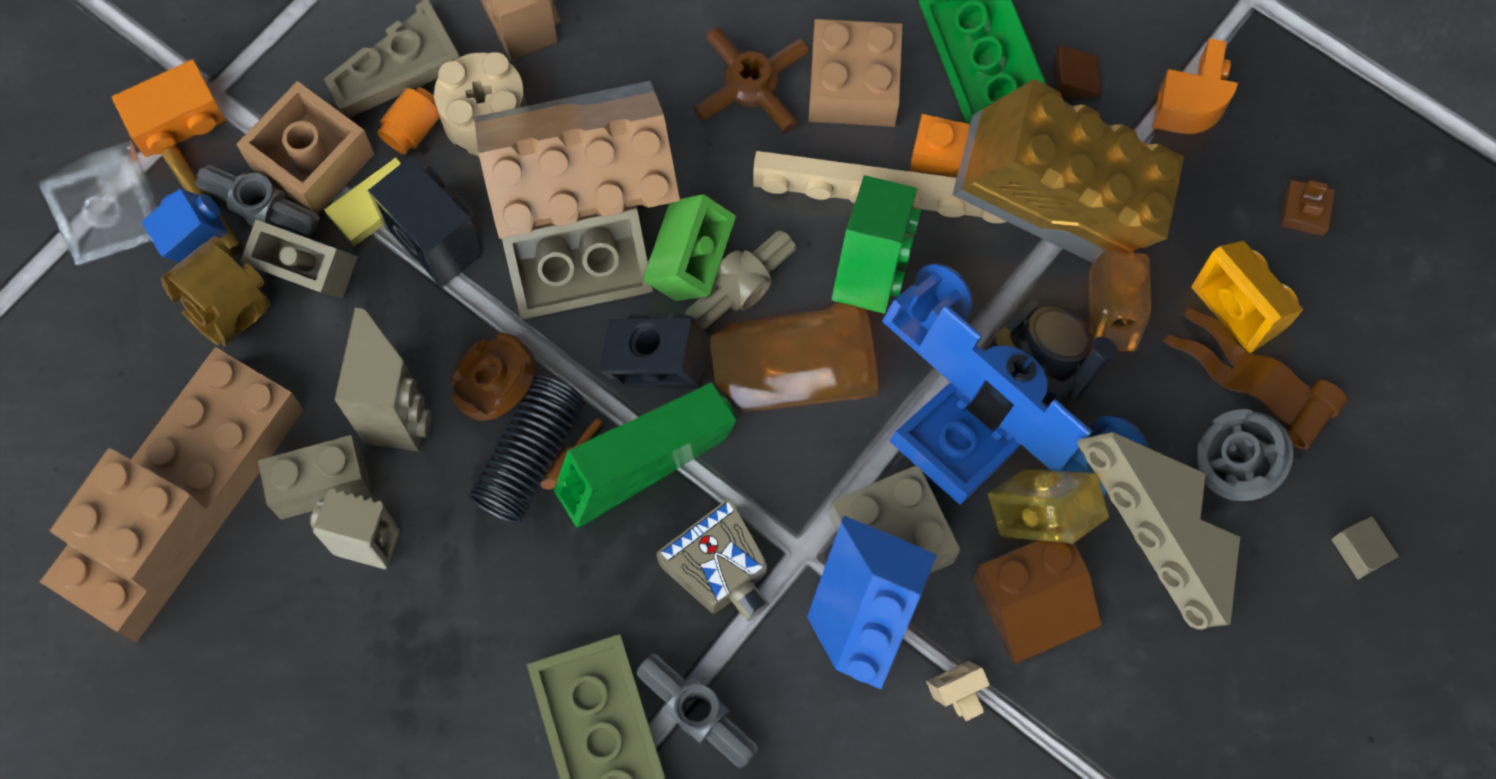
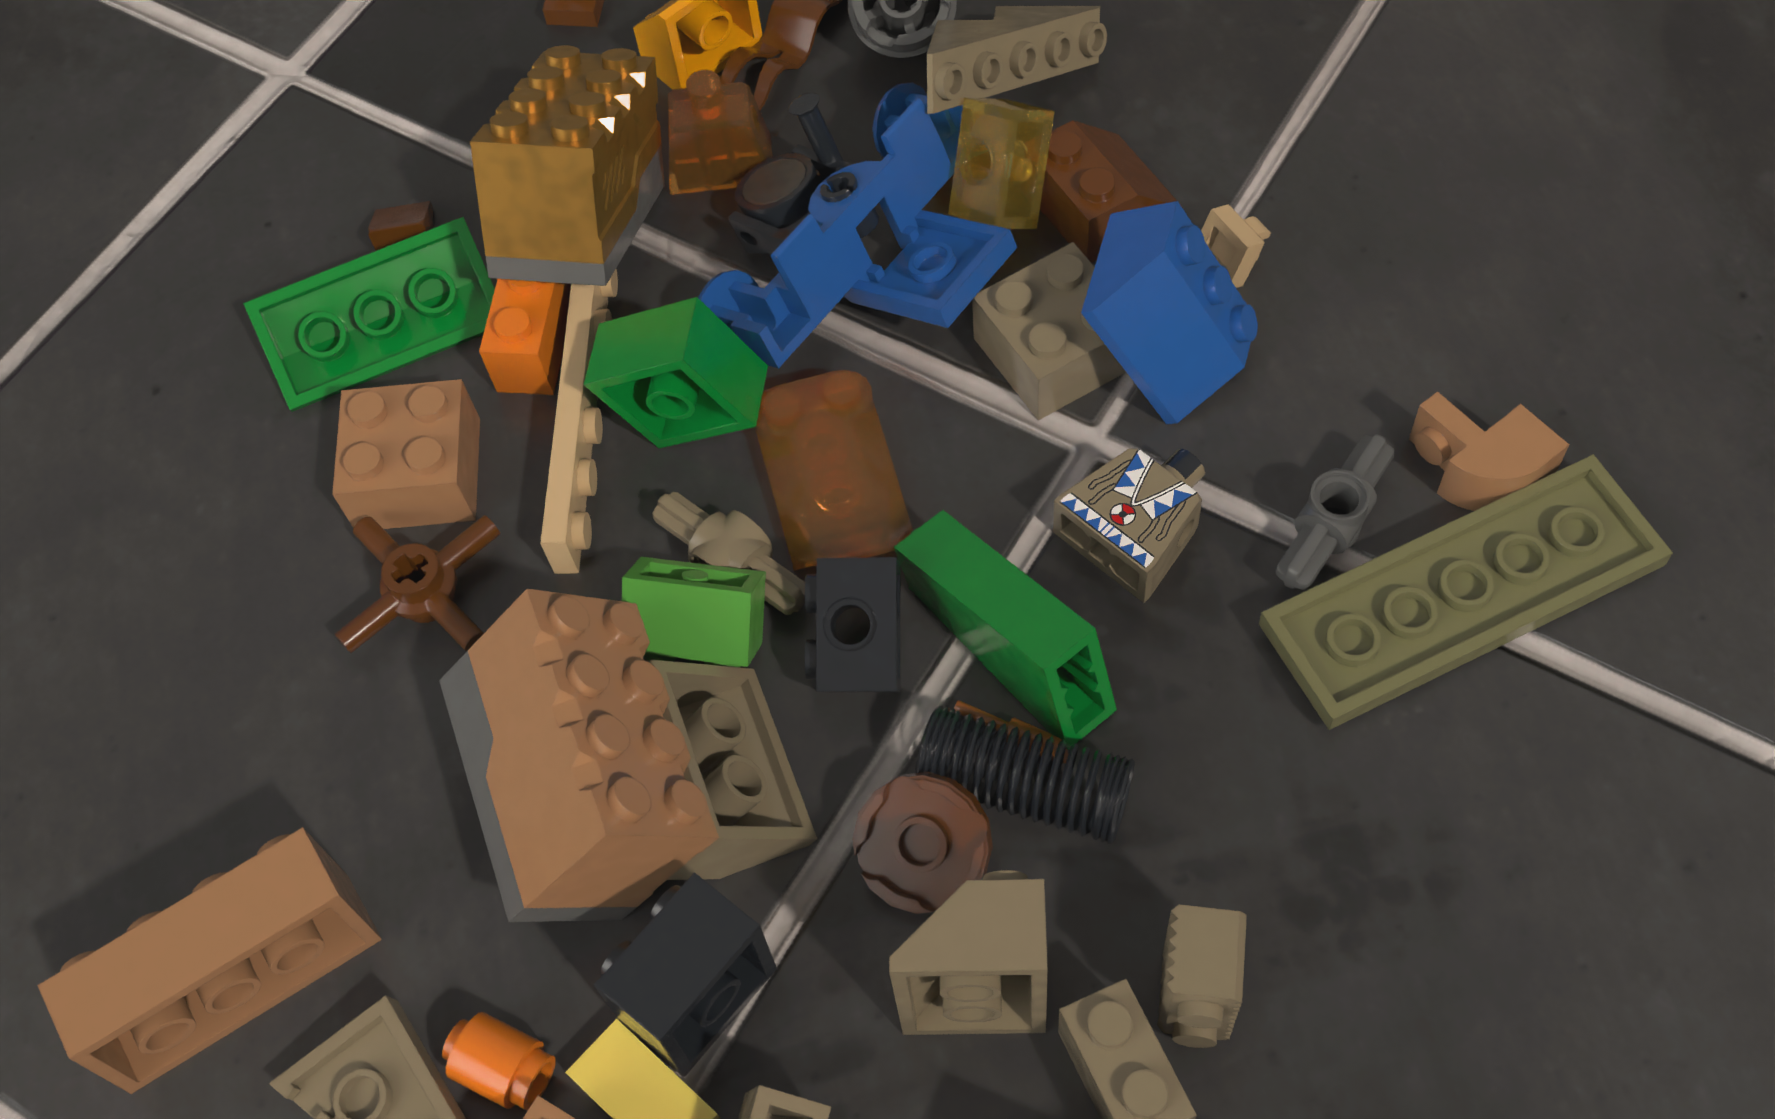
camera: 90 degrees left, 10 degrees down
tan brick [434,52,528,156] -> none
orange brick [1152,38,1238,134] -> none

